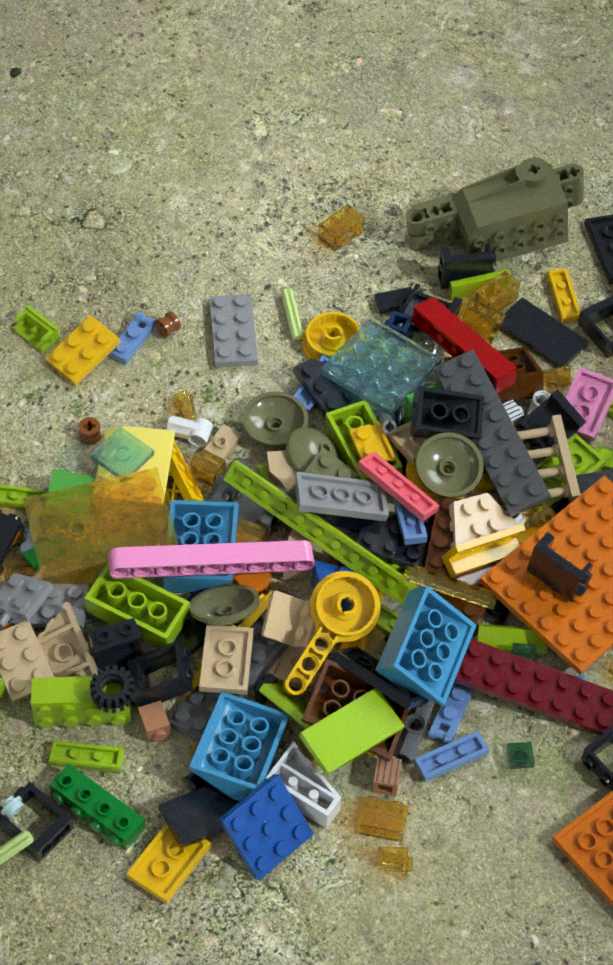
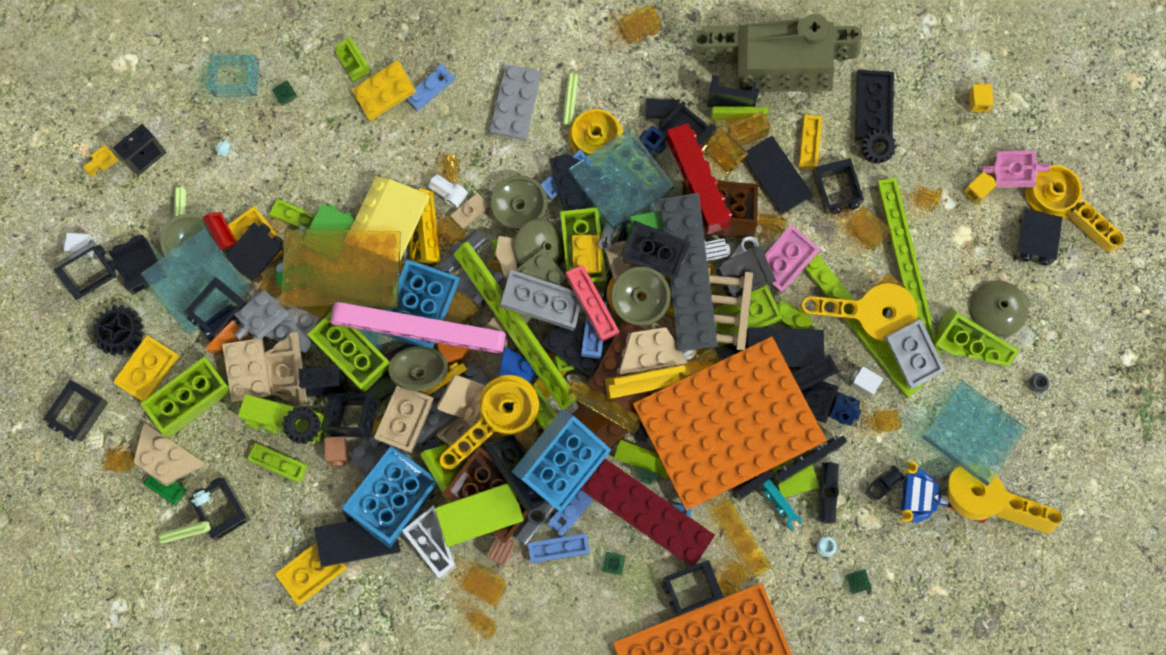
camera: 20 degrees right, 20 degrees up
green brick [49,763,145,851] -> none
dark orange wheel [78,417,101,445] -> none
clear light blue tile [91,426,154,483] -> none
dark orange wheel [155,311,181,338] -> none
blue plate [218,774,314,880] -> none
black panel [526,532,593,602] -> none

